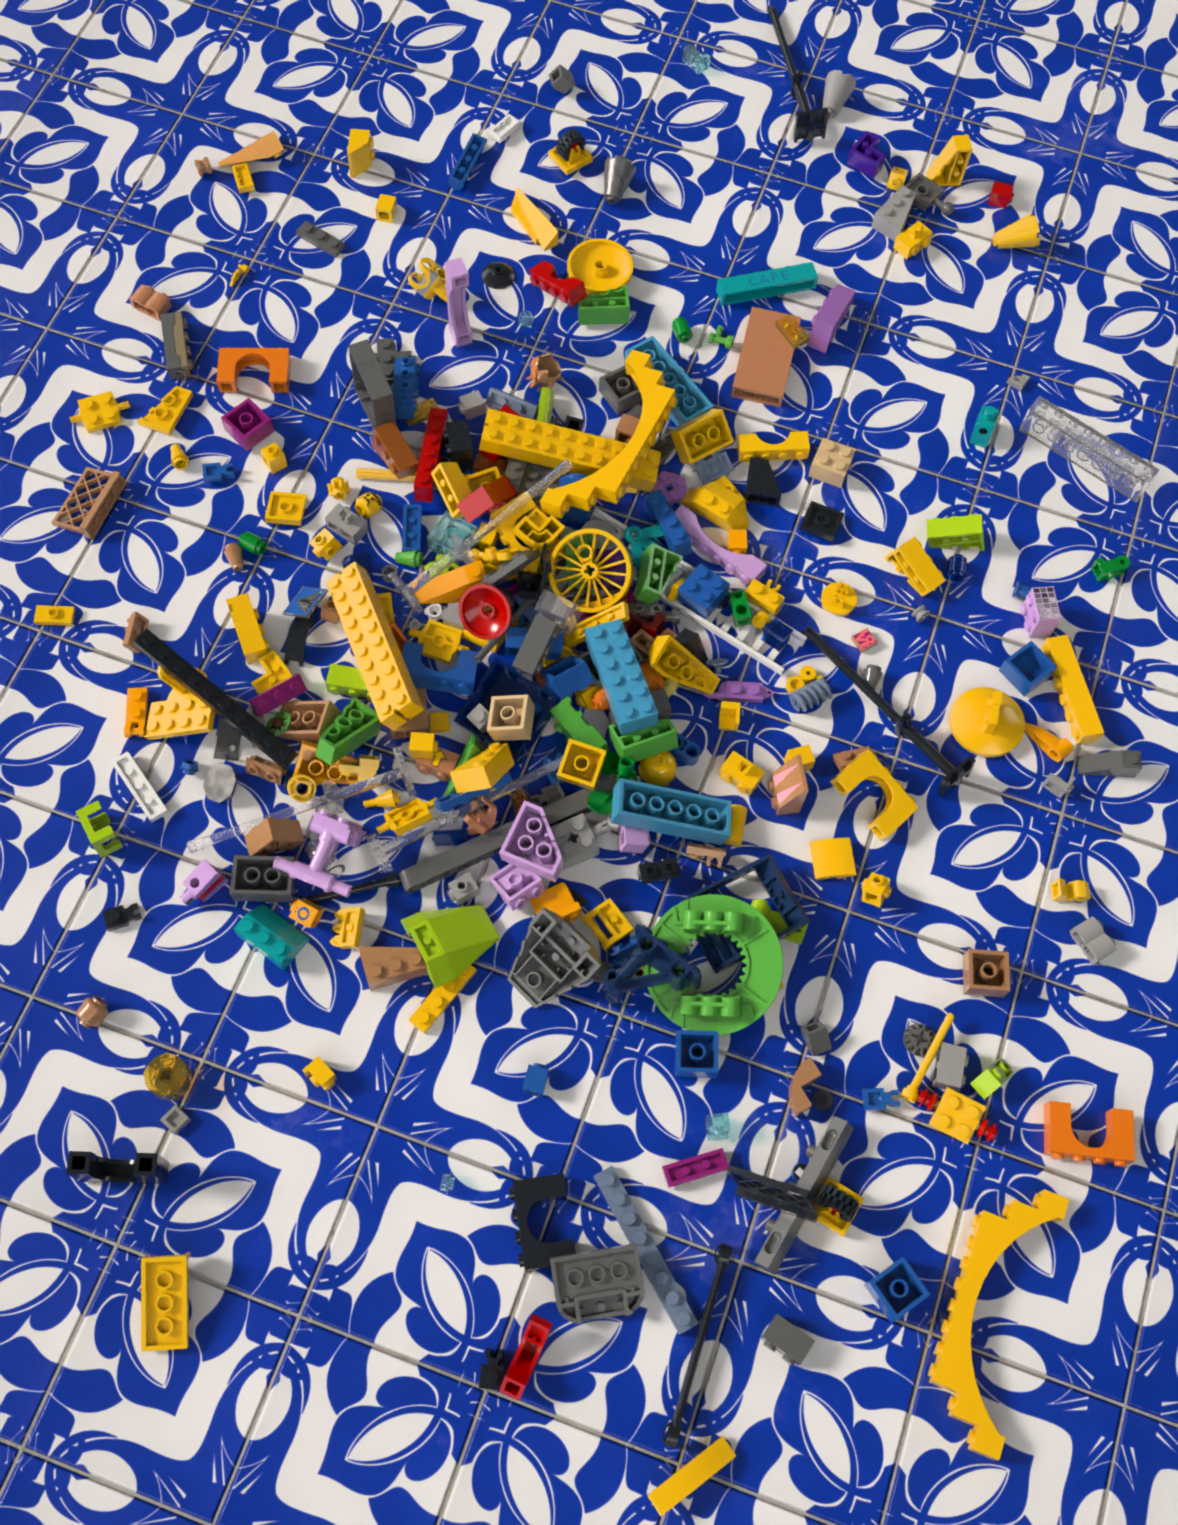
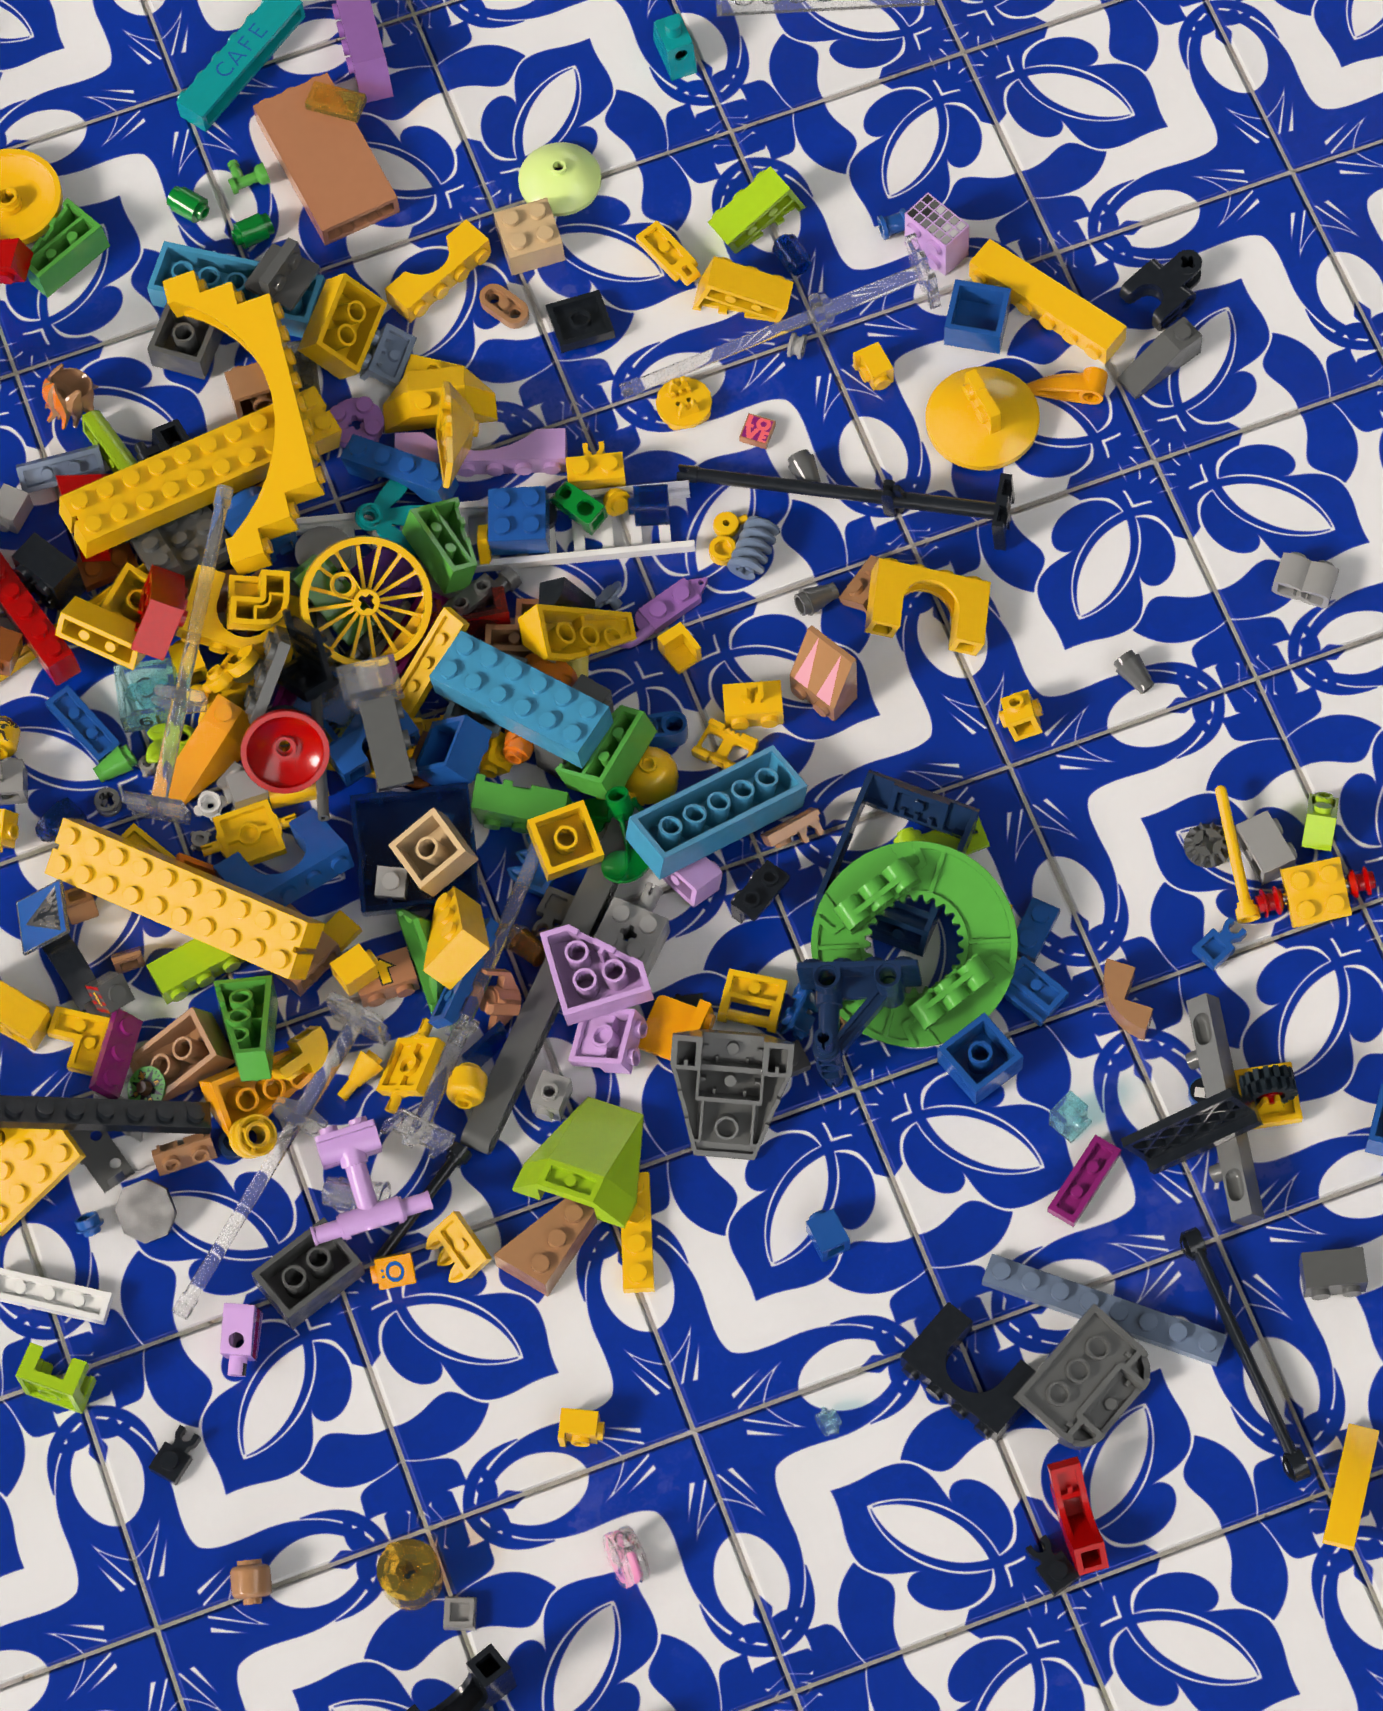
camera: 30 degrees left, 0 degrees up
teal slope [234,904,310,970] -> none
medium nougat brick [244,817,305,856] -> none
yellow brick [724,804,748,847] -> none
light orange brick [727,529,747,554] -> none
black slope [744,457,781,507] -> none
yellow brick [784,744,815,771] -> none
dark grey brick [800,1020,832,1056] -> none
yellow slope [809,838,857,881] -> none
clear smoke plate [812,1090,833,1111] -> none
medium nougat brick [962,949,1010,998] -> none
light grey bracket [1041,773,1076,798] -> none
yellow leg [1050,878,1091,902] -> none
green leg [1091,555,1130,582] -> none
none -> dark grey brick [85,971,135,1014]
none -> medium nougat slope [111,946,146,973]
none -> green brick [231,213,275,249]
none -> dark grey bracket [244,237,320,311]
none -> yellow wedge [435,381,479,488]
none -> yellow head [446,1062,488,1109]
none -> medium nougat plate [479,284,529,329]
none -> yellowish green dish [518,142,601,216]
none -> clear head [603,1525,650,1589]
none -> clear piece [619,233,941,400]
none -> yellow hinge [636,220,701,286]
none -> yellow piece [691,718,759,769]
none -> dark grey cone [794,582,839,616]
none -> yellow brick [853,342,894,391]
none -> blue plate [1004,955,1069,1027]
none -> blue plate [1017,897,1060,963]
none -> dark grey cone [1114,650,1155,694]
none -> black piece [1119,249,1202,331]

